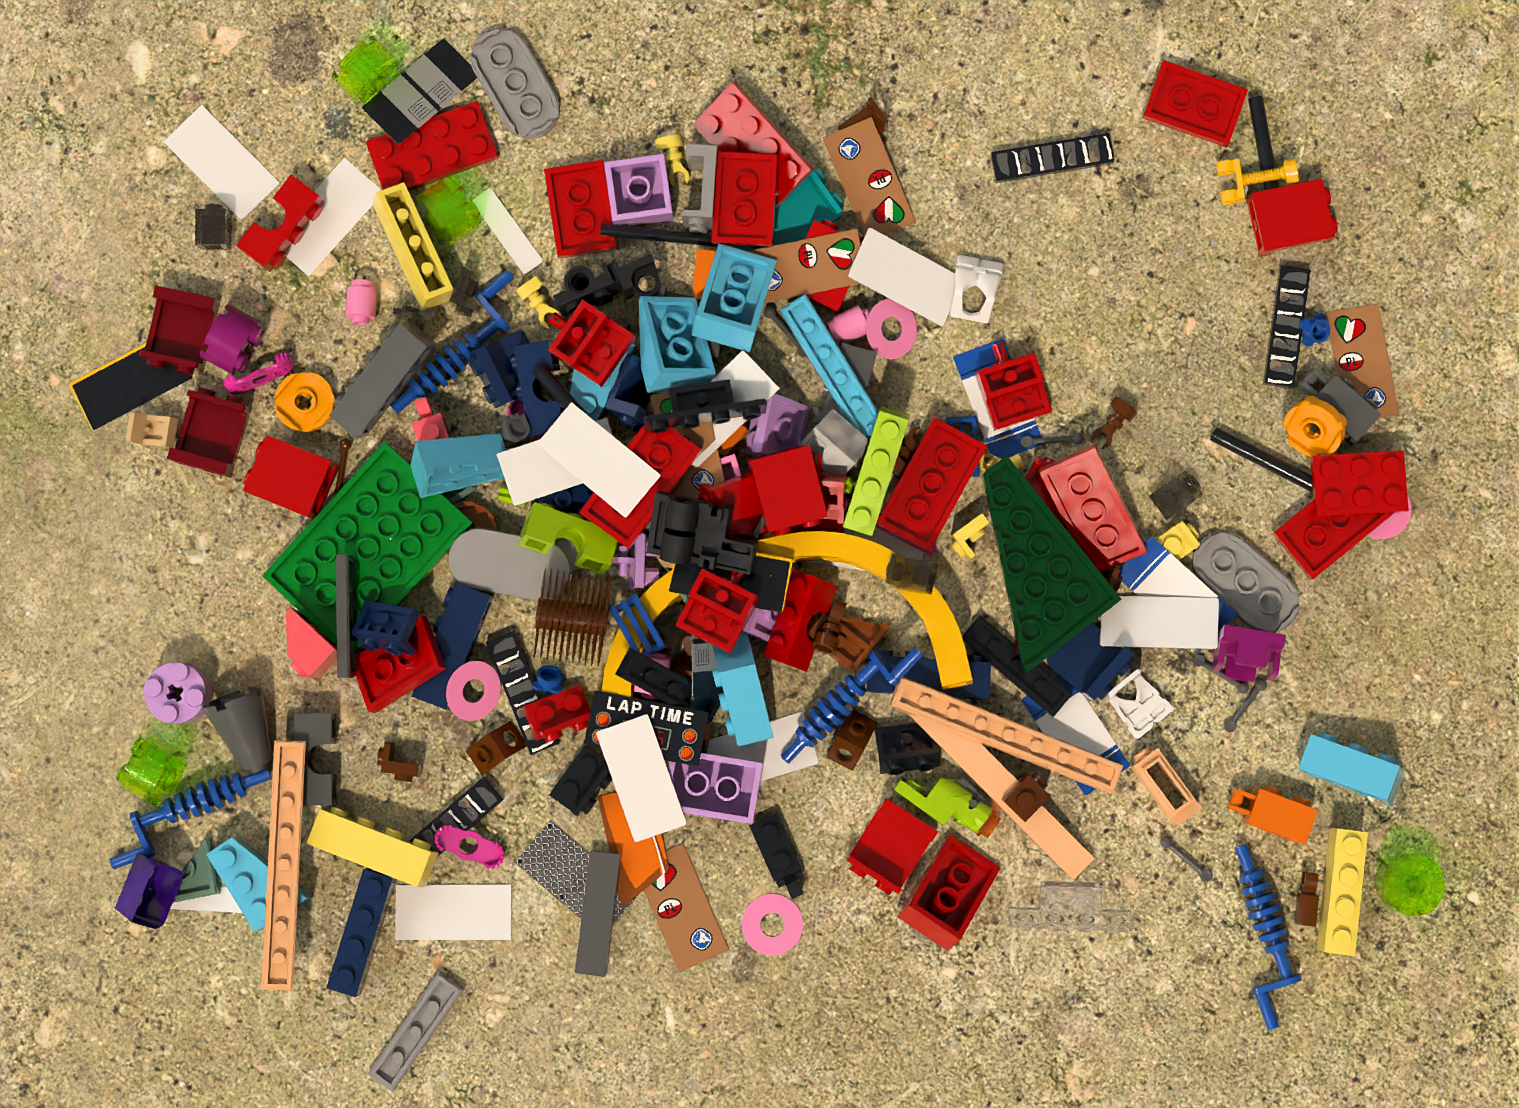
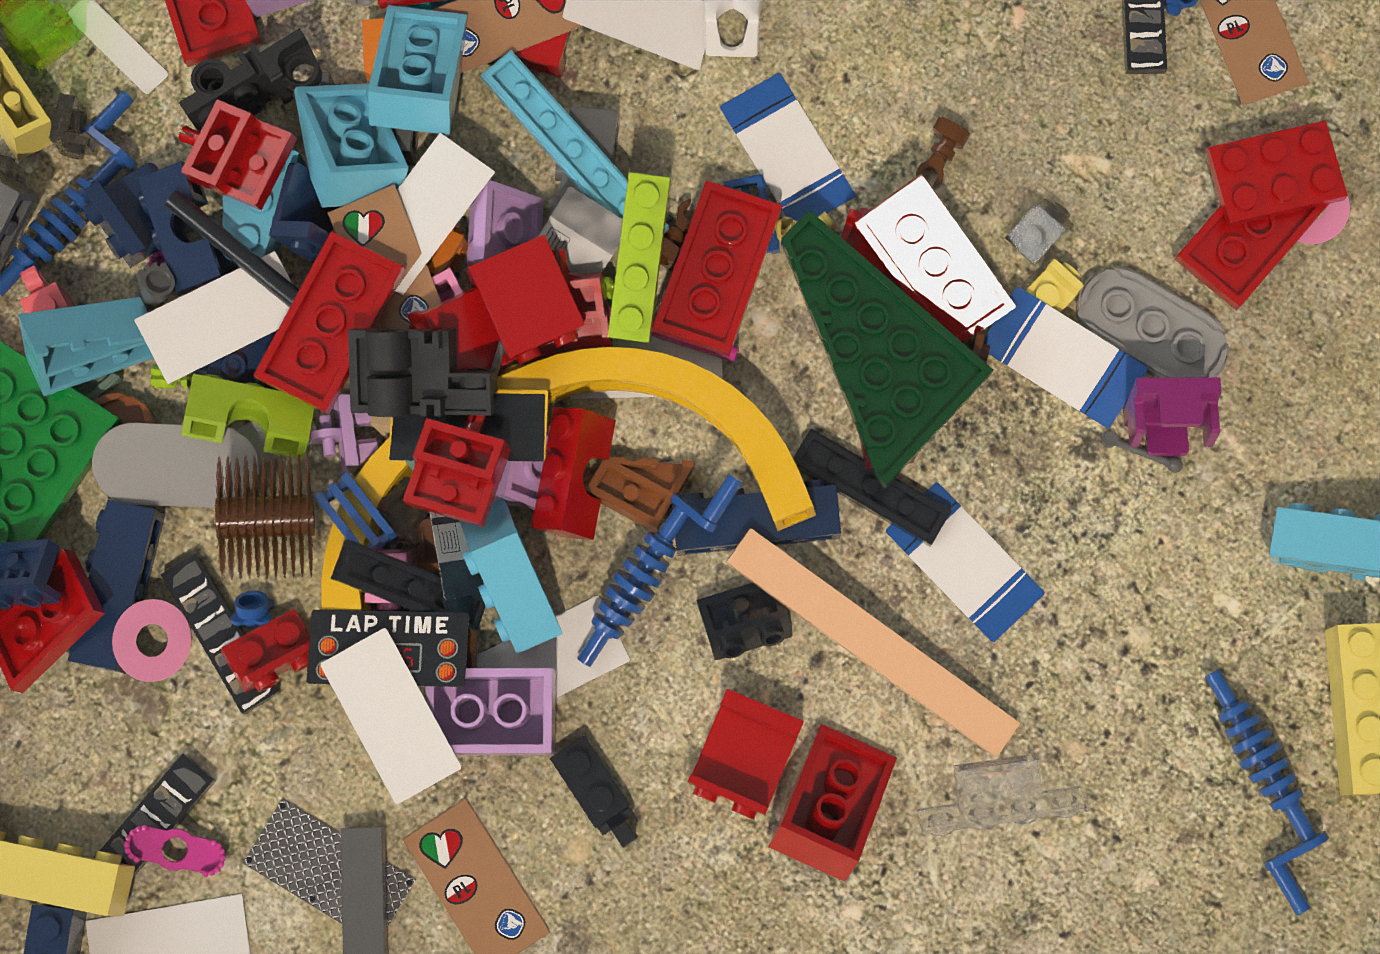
camera: 10 degrees left, 5 degrees down
reddish brown bracket [377,742,423,782] -> none
reddish brown bracket [466,721,527,775] -> none
light yellow piece [516,275,559,329] -> none
white sticker [536,402,661,518] -> none
black bracket [549,746,613,817] -> none
orange sticker [598,792,669,906] -> none
black bar [600,224,718,247] -> none
black bracket [643,379,767,433] -> none
bright pink piece [742,894,803,956] -> none
dark grey hinge [764,306,807,357] -> none
reddish brown piece [812,599,847,656] -> none
reddish brown bracket [826,709,877,771] -> none
bright pink brick [827,305,869,344] -> none
bright pink piece [866,299,917,359] -> none
clear smoke bracket [885,553,938,595] -> none
light nougat tile [889,677,1123,794] -> none
lime plate [893,778,1001,838] -> none
light yellow bracket [950,513,989,561] -> none
red plate [975,342,1052,431] -> none
reddish brown bracket [1002,772,1051,822] -> none
dark grey hinge [1020,433,1084,448] -> none
dark blue bracket [1046,623,1134,701] -> none
white sticker [1100,596,1219,649] -> none
white piece [1107,669,1173,739] -> none
light nougat window [1130,747,1203,826] -> none
dark grey hinge [1160,836,1213,882] -> none
black piece [1210,427,1313,493] -> none
dark grey hinge [1224,679,1267,732] -> none
orange brick [1227,785,1318,845] -> none
light orange plate [1283,396,1347,457] -> none
reddish brown bar [1294,872,1319,927] -> none
dark grey brick [1297,368,1382,445] -> none

